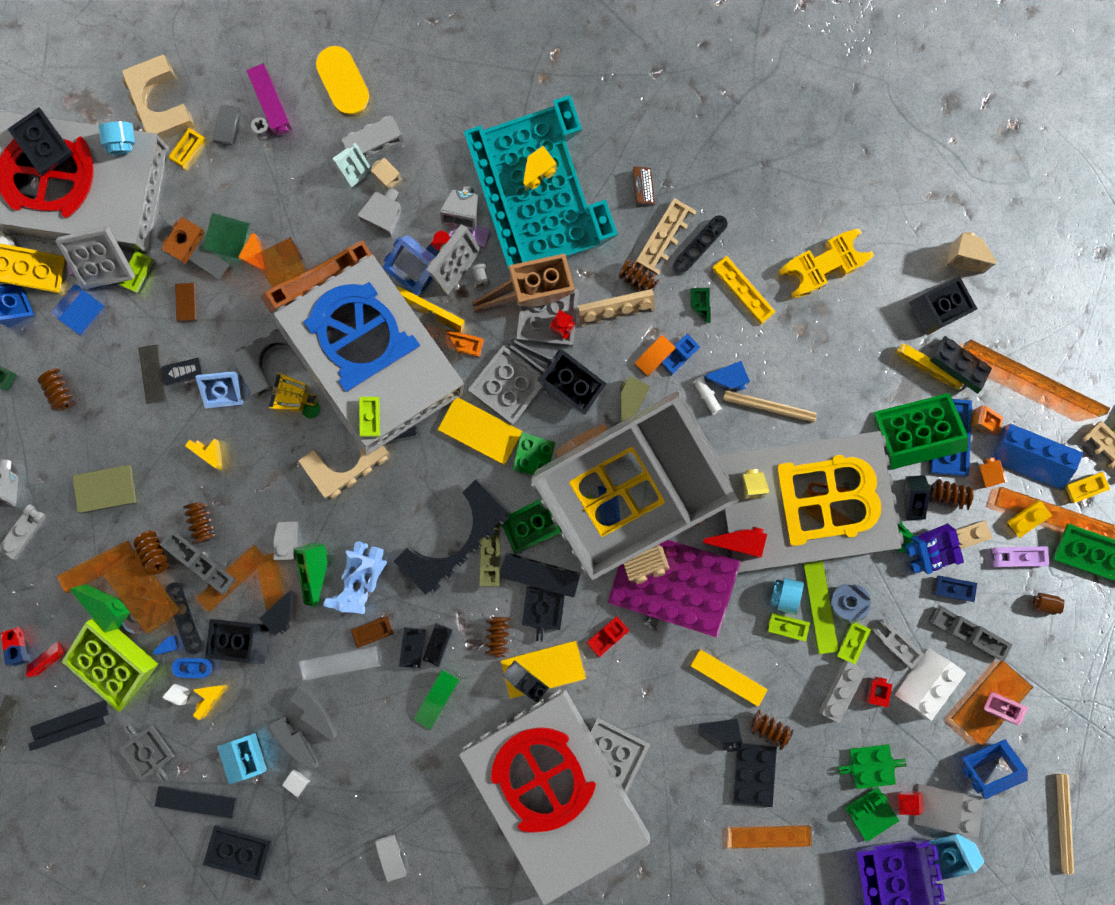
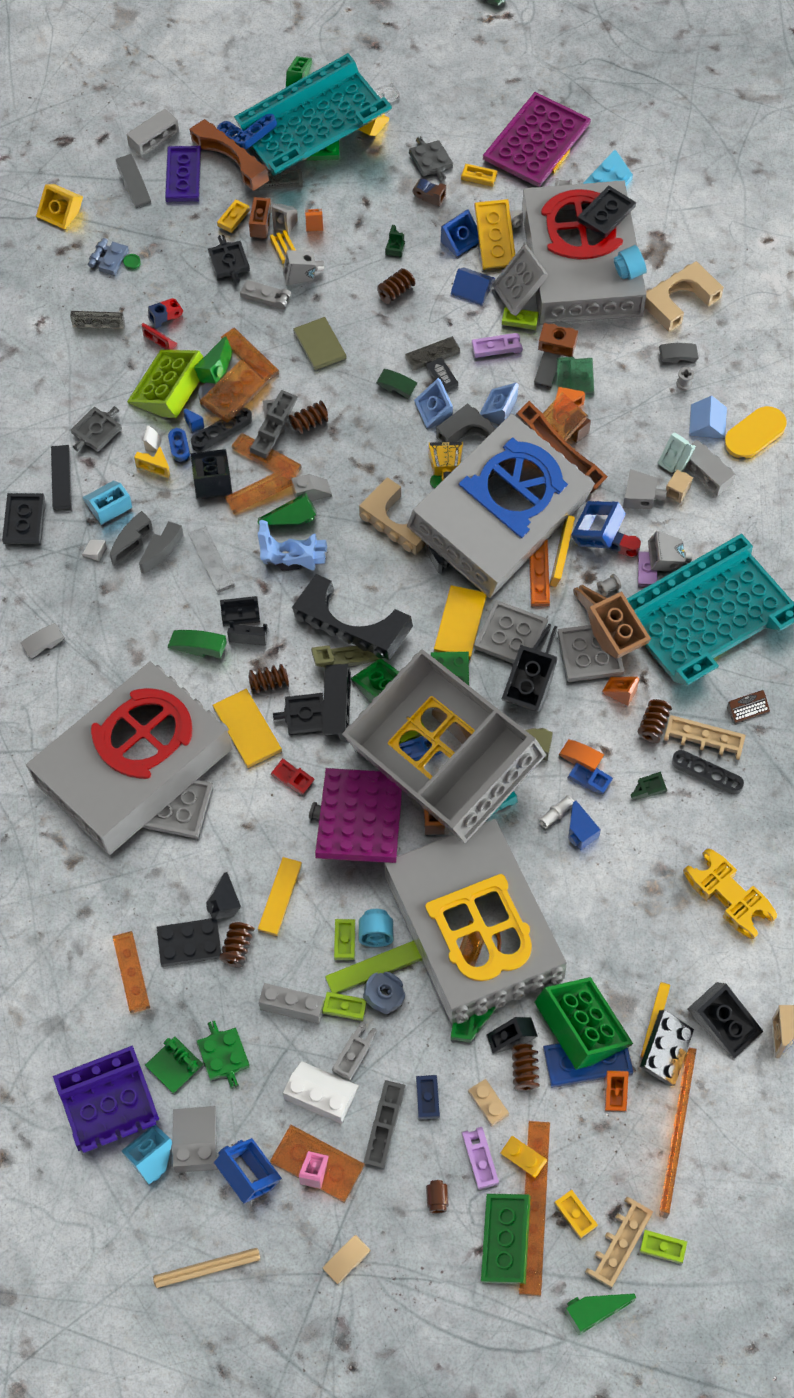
camera: 75 degrees right, 20 degrees down
black panel [28,701,112,751] -> none
reddish brown piece [133,530,169,575] -> none
yellow tile [168,128,206,169] -> none
reddish brown tile [175,283,197,322] -> none
yellow slope [185,439,222,470] -> none
magenta brick [246,63,292,136] -> none
black slope [259,590,294,635] -> none
reddish brown tile [351,616,394,648] -> none
lime plate [359,397,380,438] -> none
clear smoke plate [418,310,463,365] -> none
light grey plate [426,224,481,295] -> none
black slope [502,660,549,702] -> none
yellow slope [523,146,557,191] -> none
red brick [550,309,576,340] -> none
tan hinge [578,289,655,327] -> none
tan brick [623,545,670,584] -> none
red slope [702,527,767,558] -> none
yellow tile [712,255,776,325] -> none
tan axle [723,390,817,423] -> none
light yellow slope [742,469,769,499] -> none
red brick [865,676,893,707] -> none
red brick [898,791,923,815] -> none
hips [904,523,964,575] -> none
orange brick [979,458,1007,488] -> none
blue slope [991,423,1083,491] -> none
none -> tan slope [323,1235,371,1284]
none -> dark green slope [376,368,417,399]
none -> lavender plate [472,333,523,358]
none -> light blue slope [480,383,518,425]
none -> orange slope [602,677,639,706]
none -> light blue slope [689,396,727,439]

